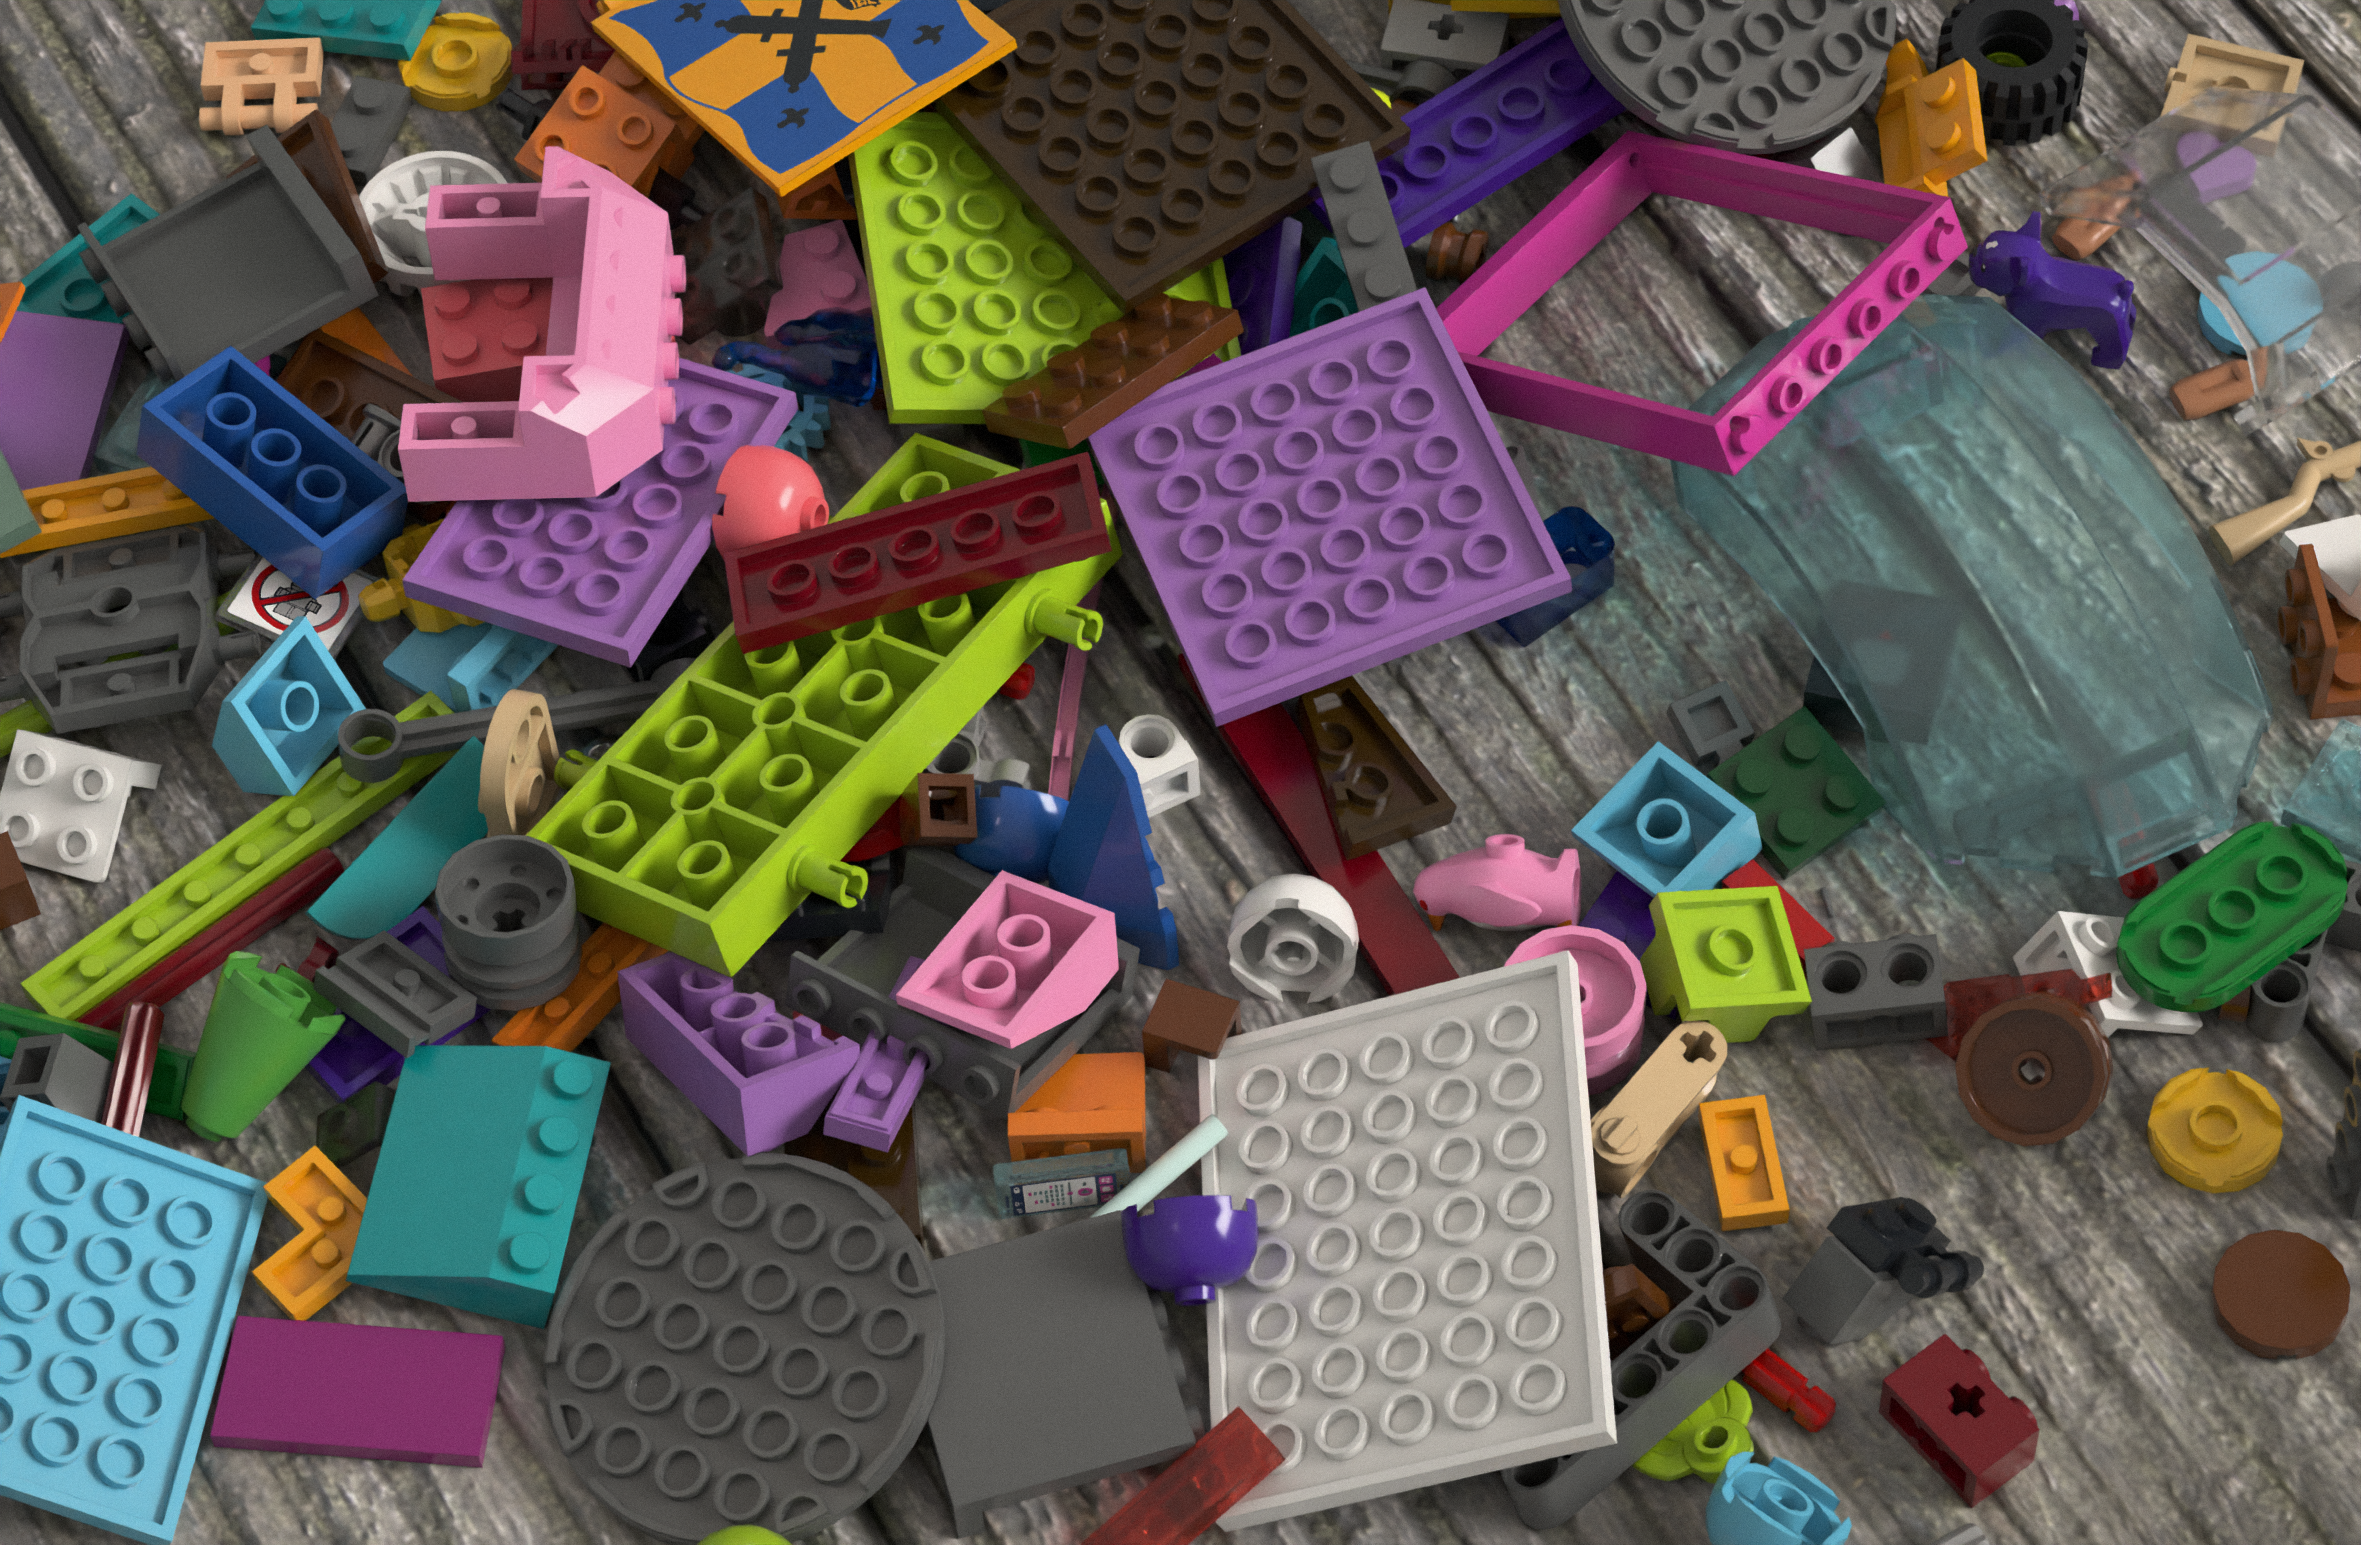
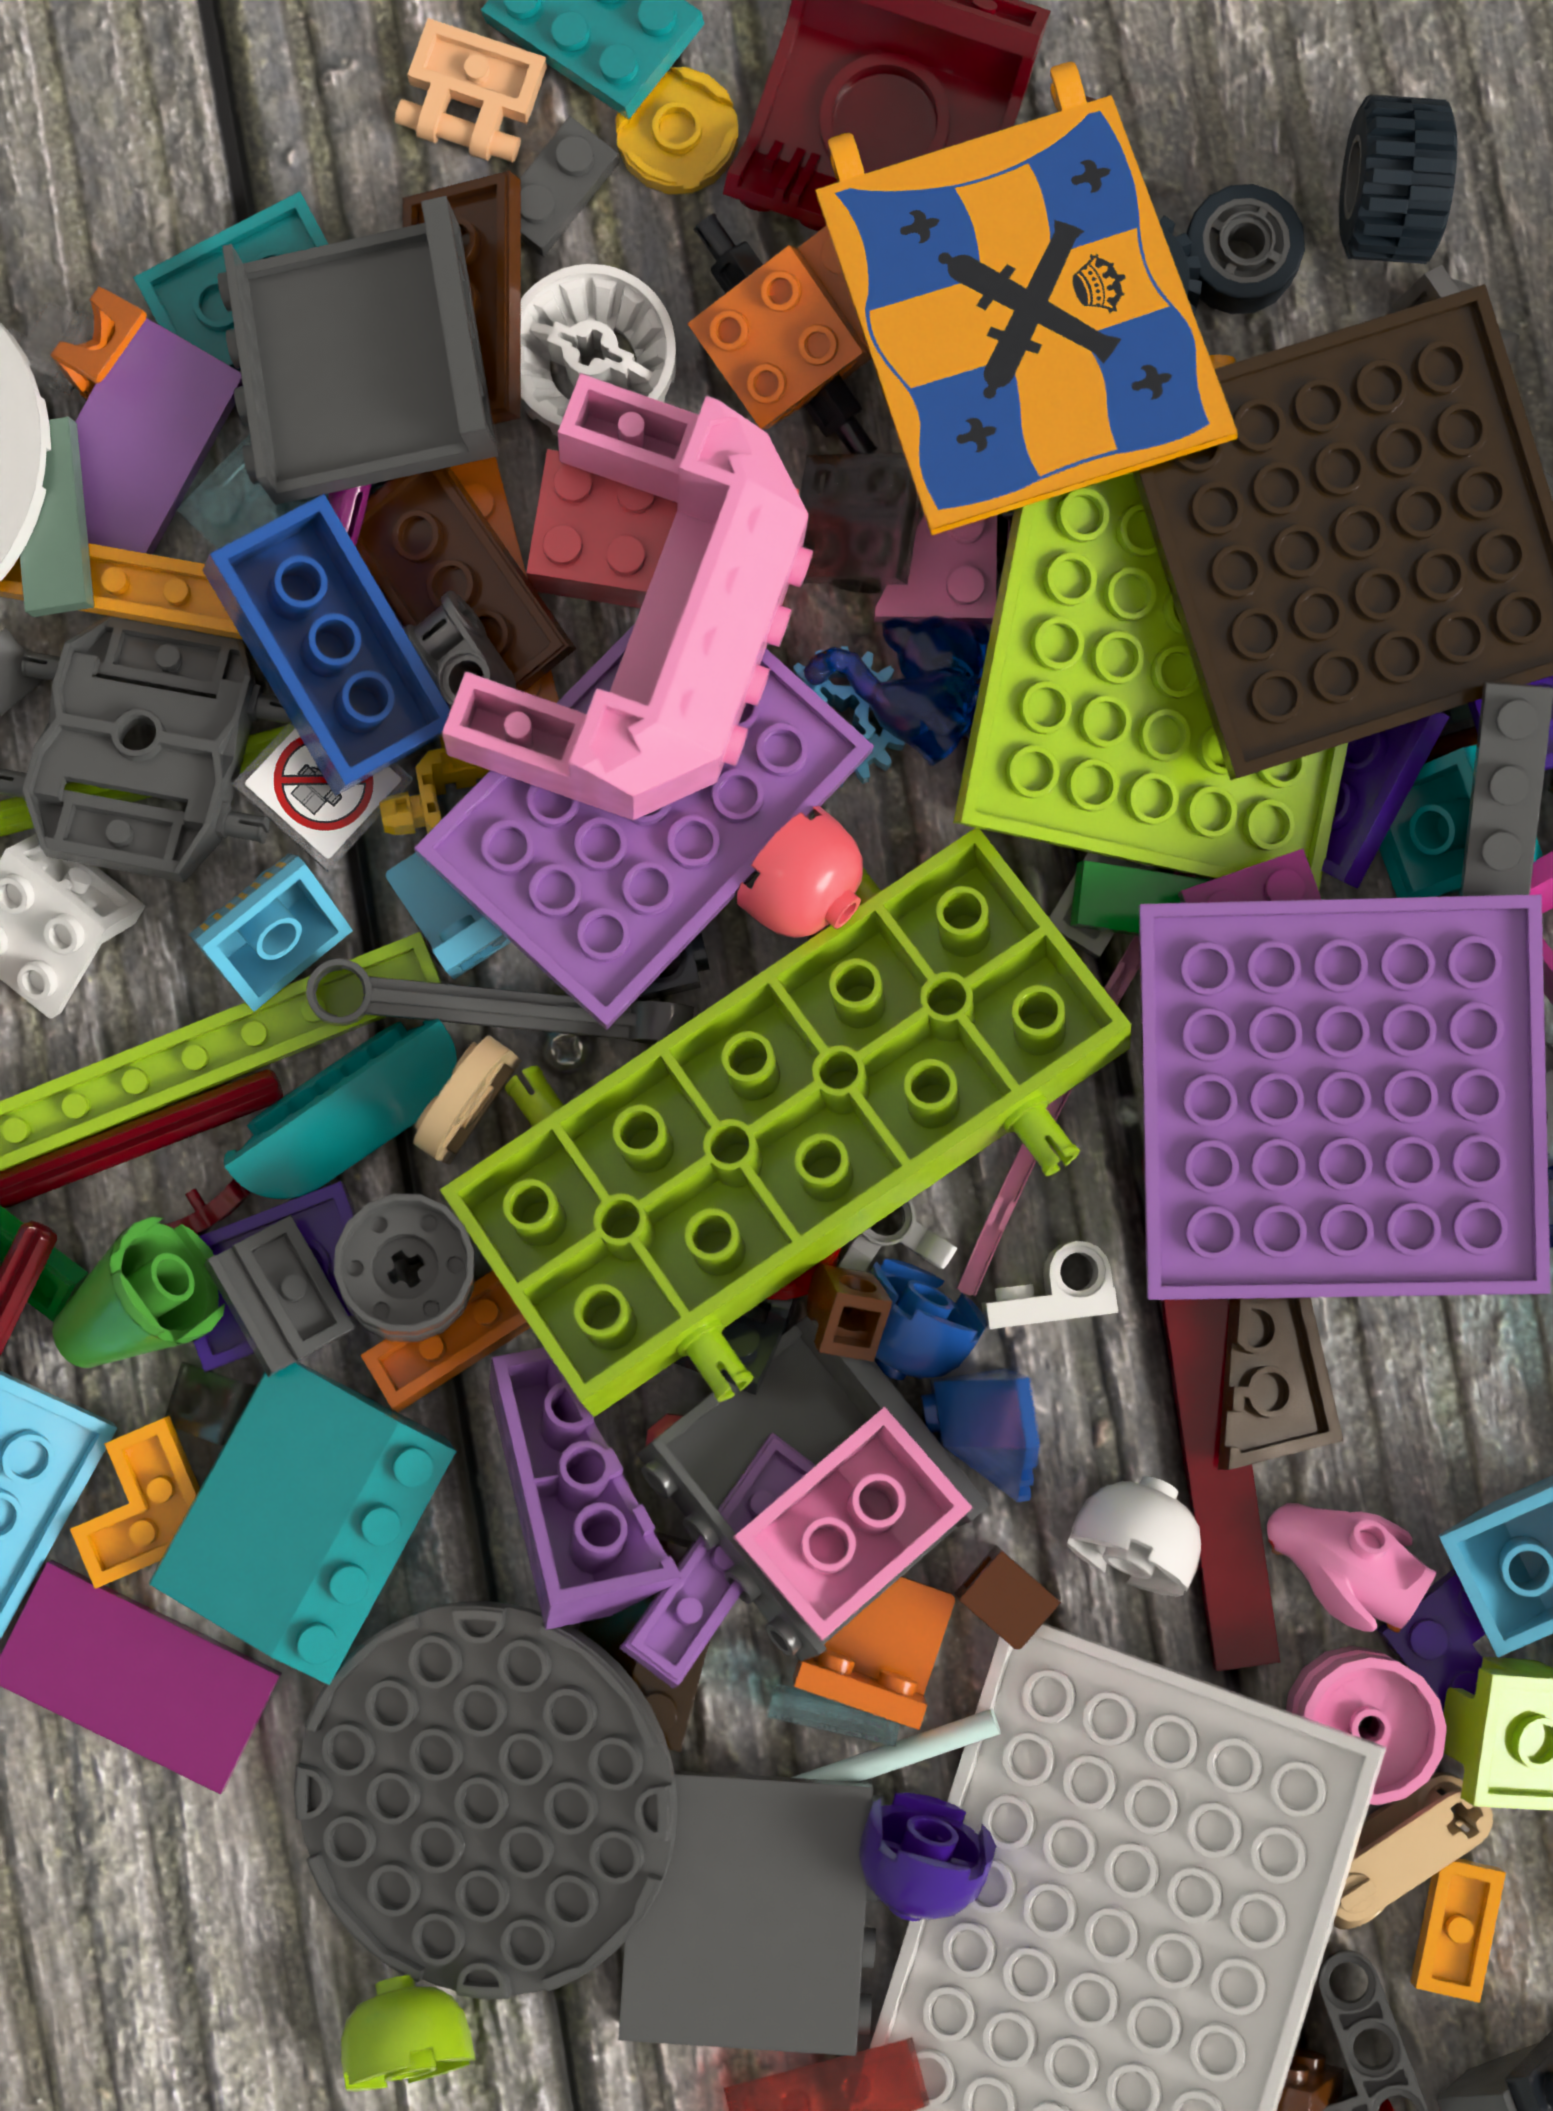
camera: 10 degrees right, 30 degrees up
dark red plate [723,452,1112,654] -> none
reddish brown plate [982,293,1244,449] -> none

